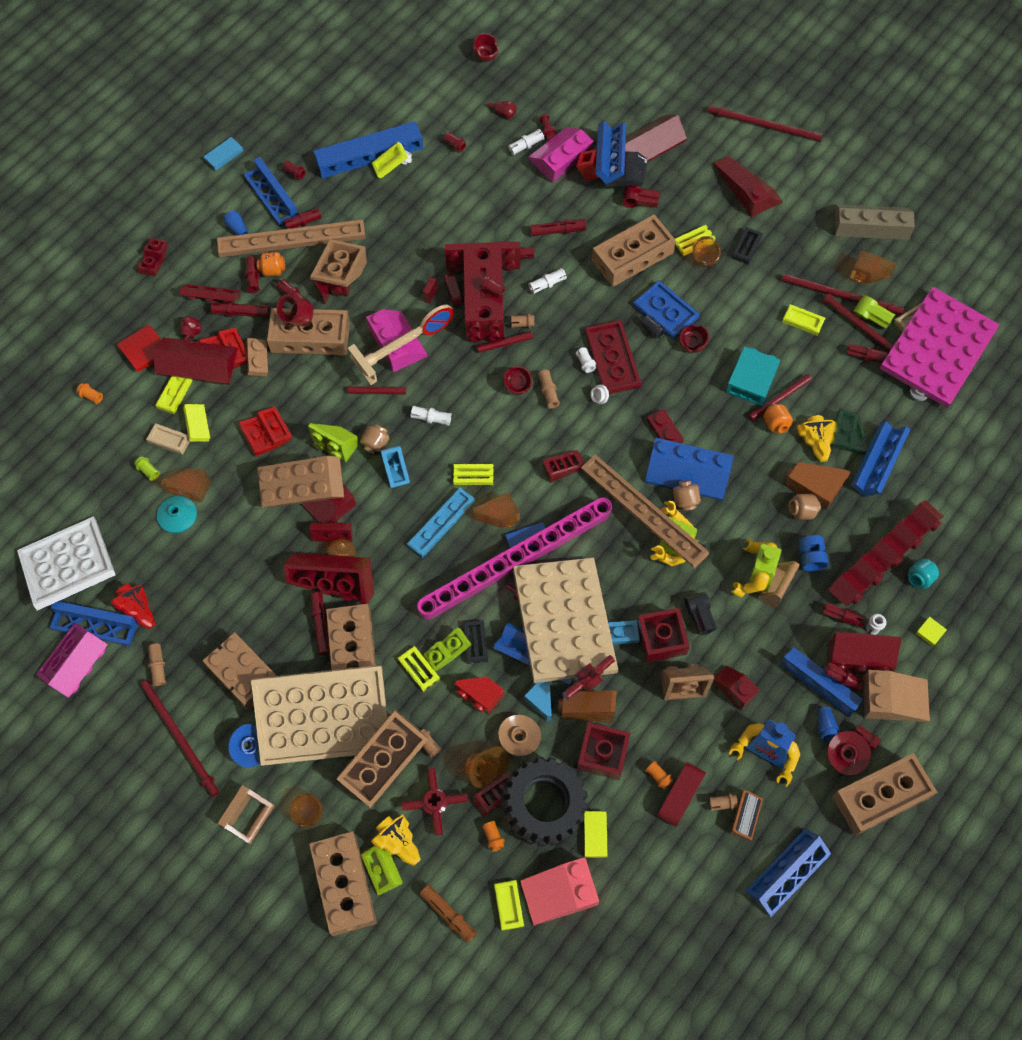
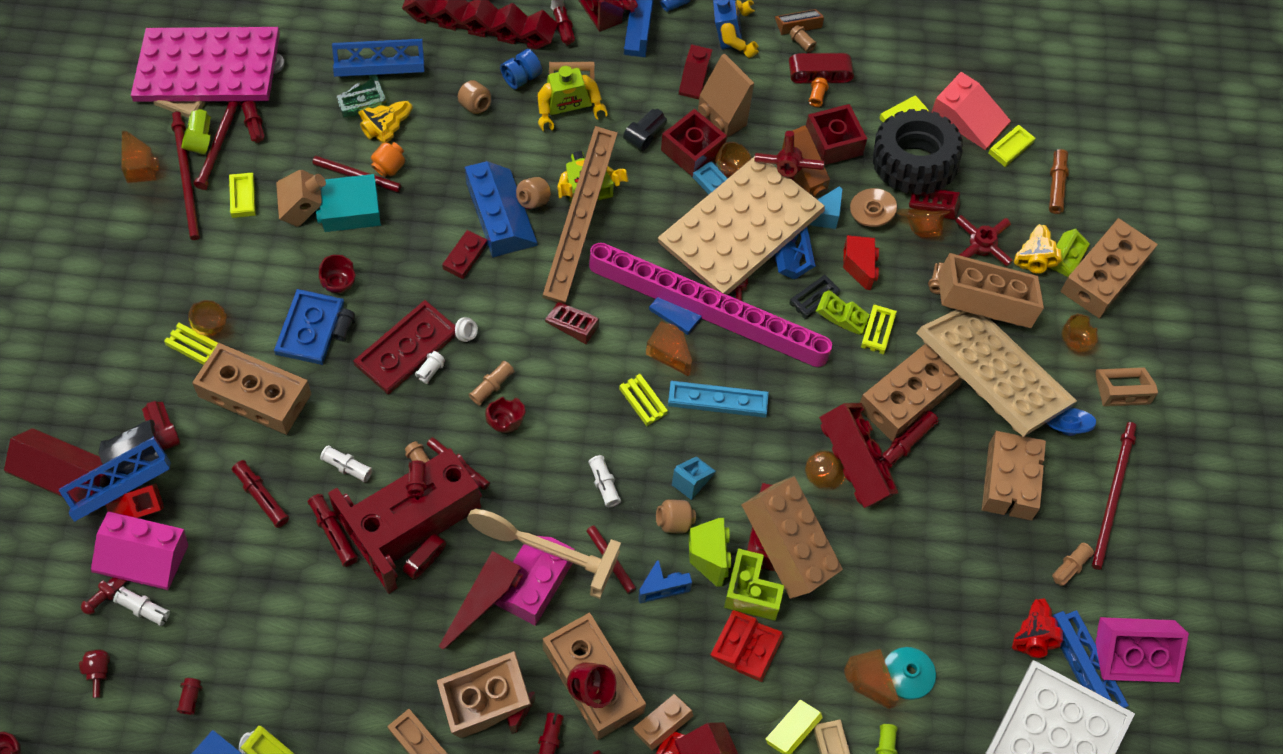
camera: 130 degrees left, 5 degrees down
dark red plate [310,522,353,542] -> none
dark red tile [422,277,438,304] -> none
orange pin [482,821,505,852] -> none
dark red wedge [714,156,782,217] -> none
black tile [732,227,763,265] -> none
dark orange slope [785,462,850,510] -> none
dark tan slope [834,204,915,240] -> none
none -> medium nougat torso [276,170,326,227]
none -> dark red wedge [439,551,524,649]
none -> blue slope [638,561,692,604]
none -> clear orange hair [715,142,752,177]
none -> lime brick [724,549,784,621]

